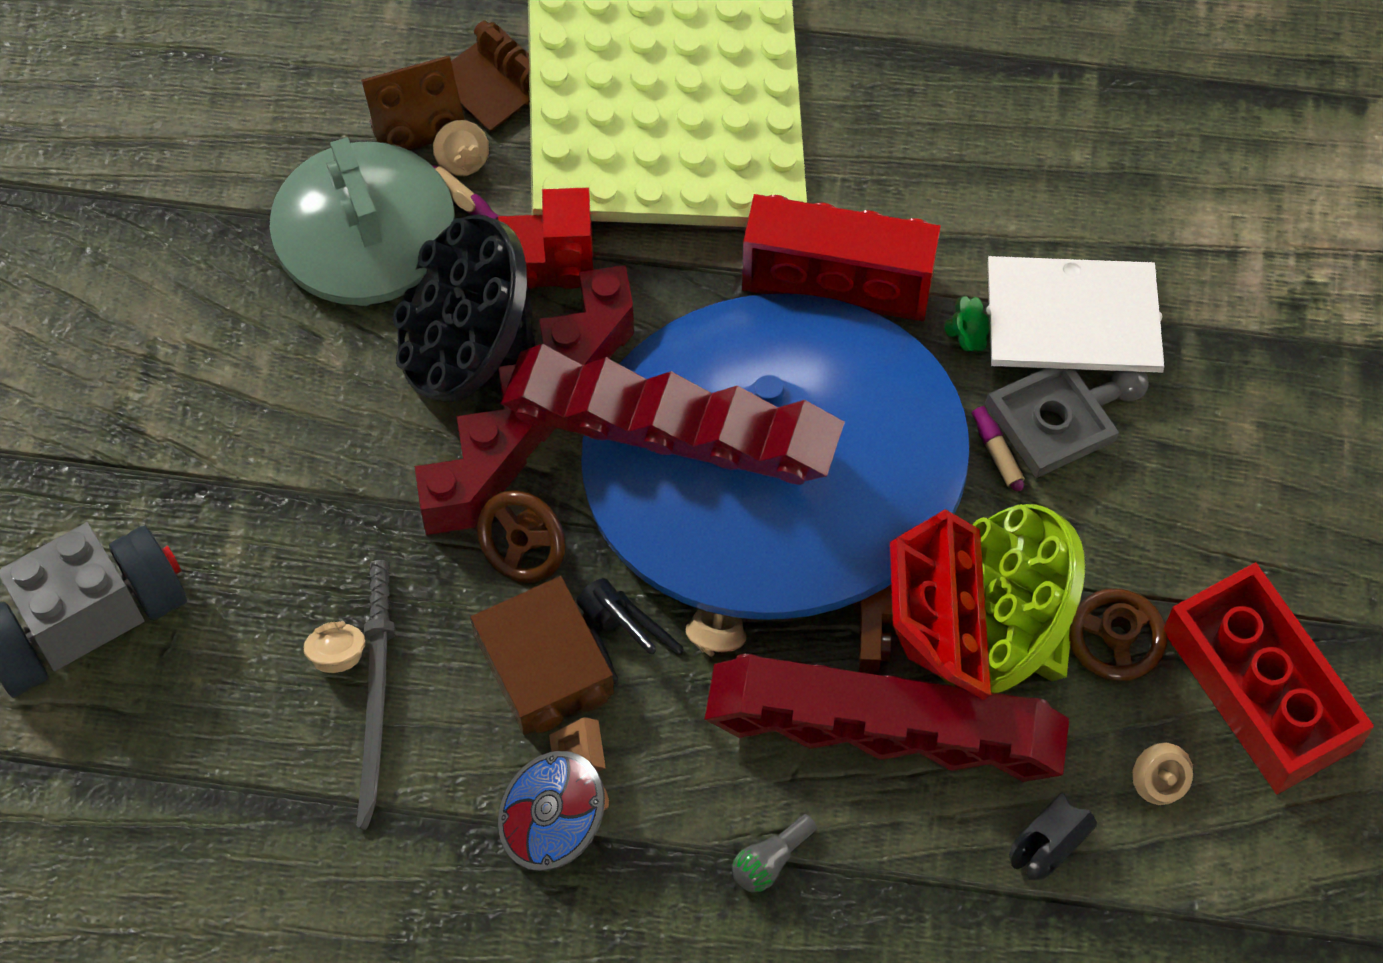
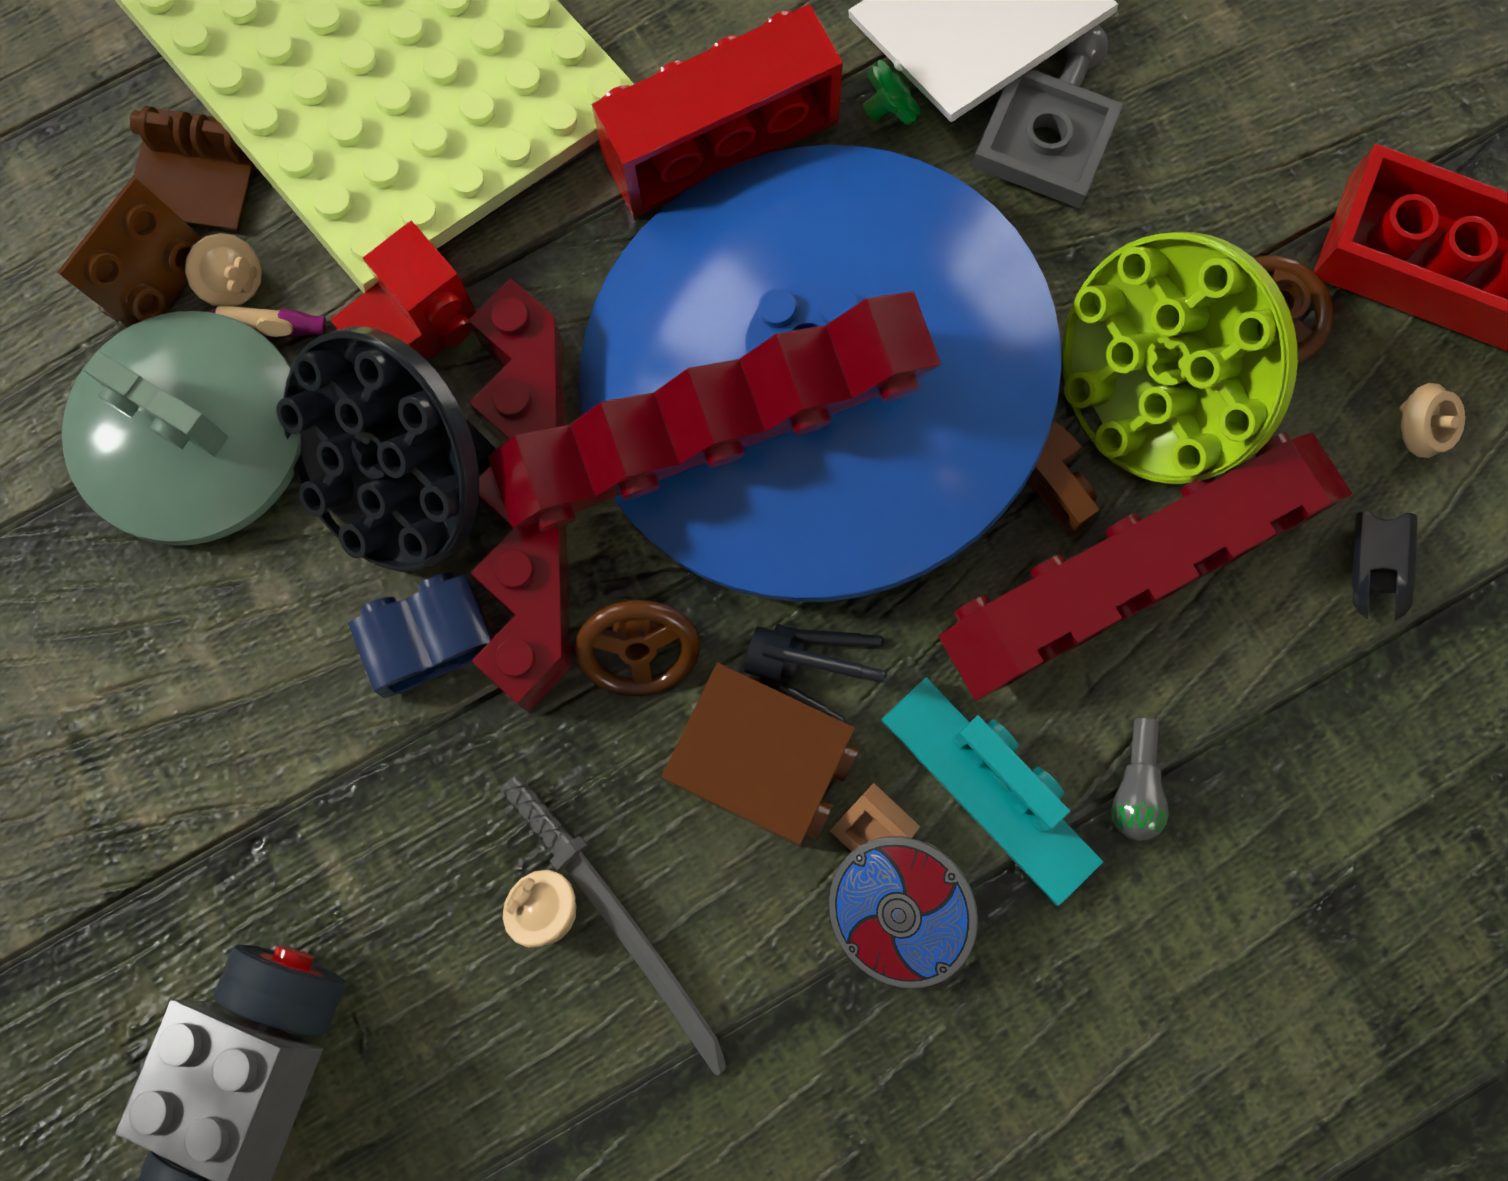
camera: 35 degrees left, 15 degrees up
tan hat [686,609,746,657] -> none
red wedge [890,509,991,700] -> none
piece [971,406,1025,492] -> none
none -> dark blue brick [348,573,494,698]
none -> teal bracket [881,677,1103,906]

